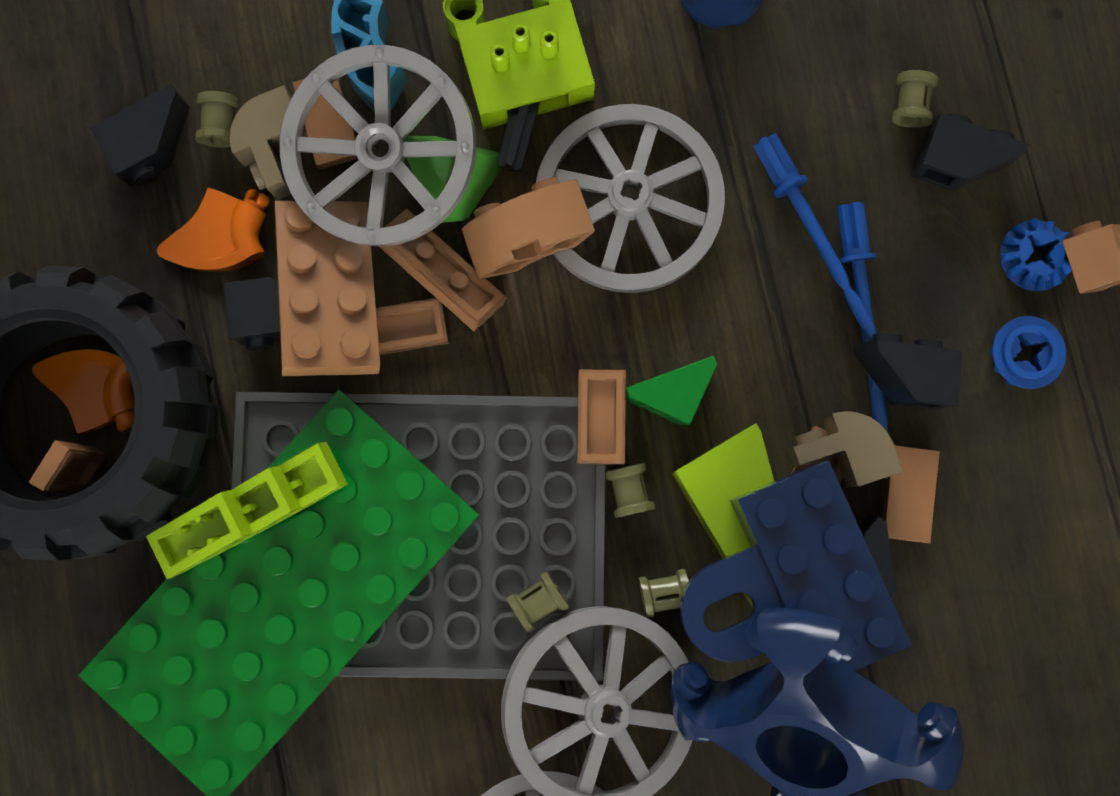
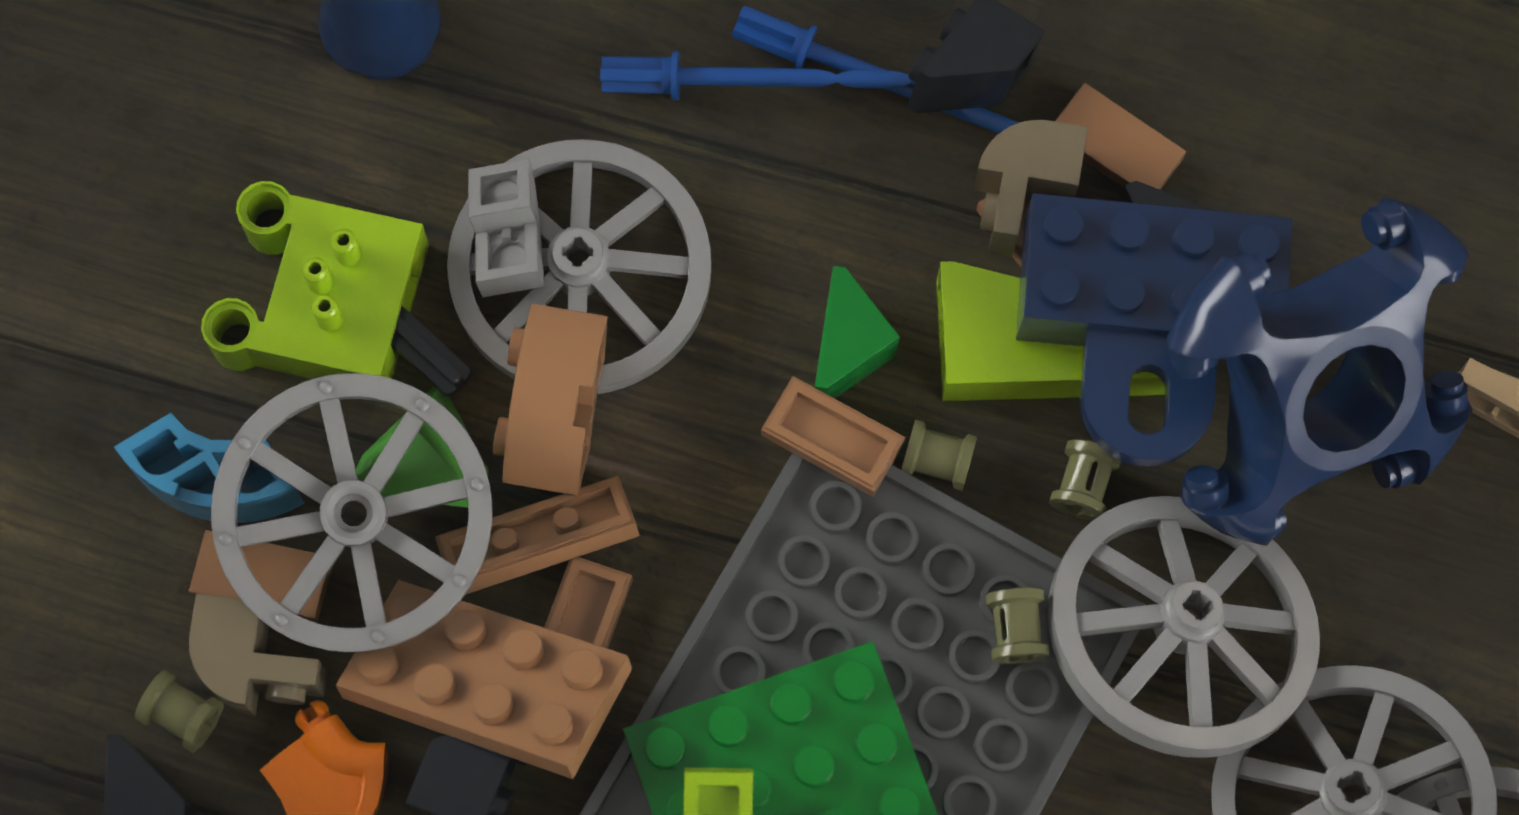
camera: 65 degrees left, 10 degrees down
none -> light grey slope [468,158,544,297]

